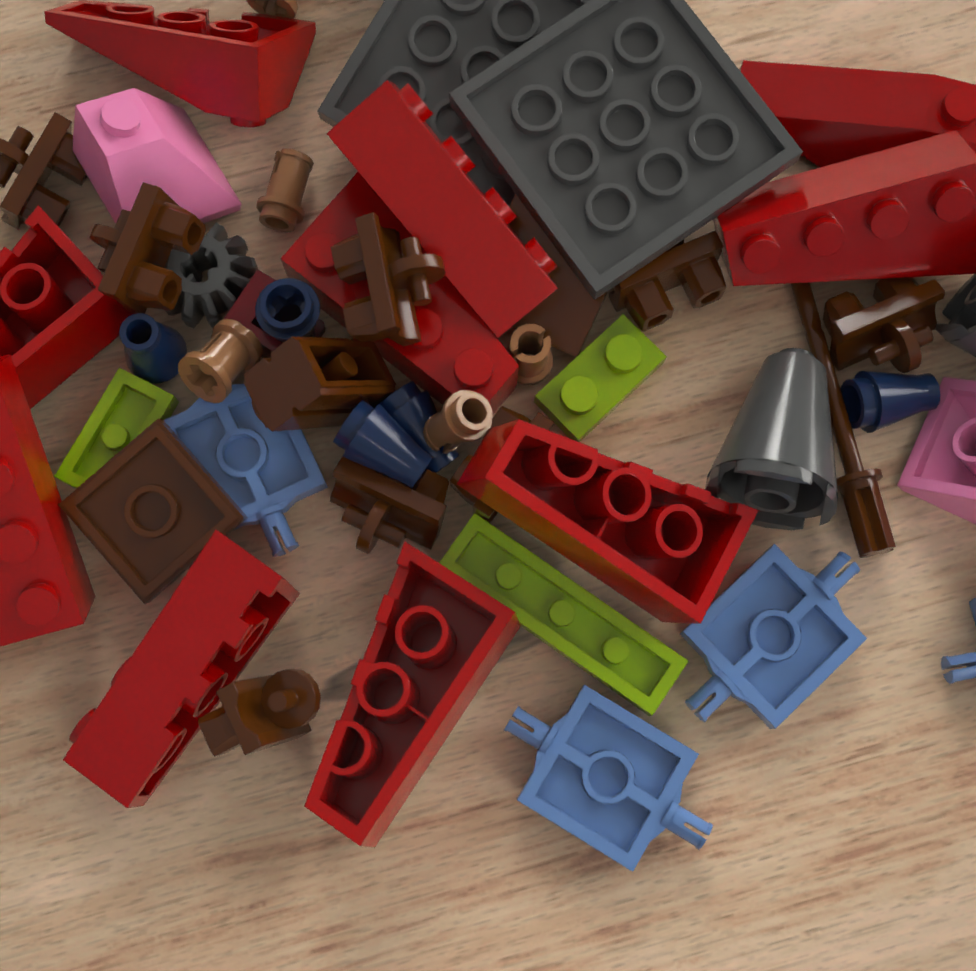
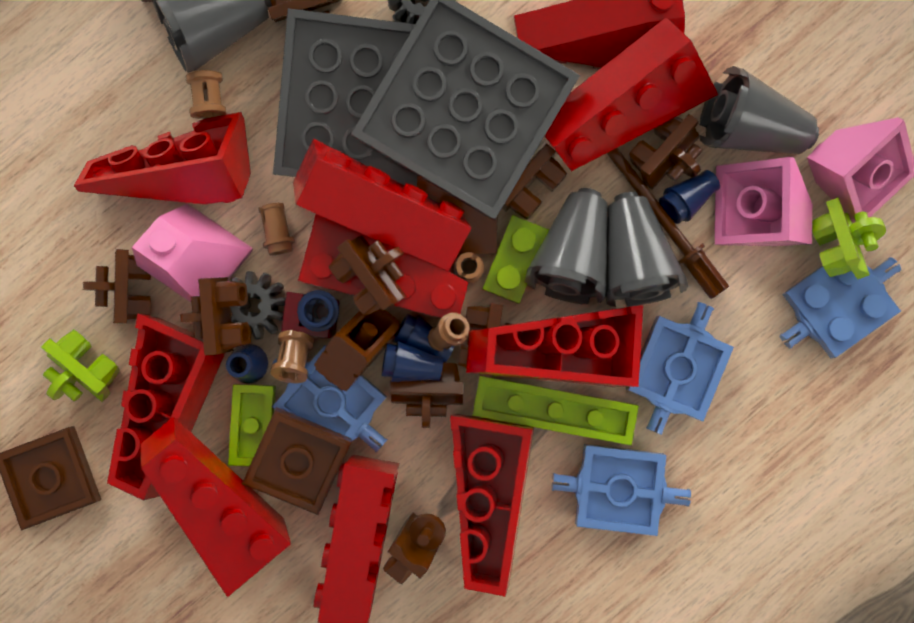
camera: 25 degrees left, 10 degrees up
none -> dark grey cone [525,188,608,304]

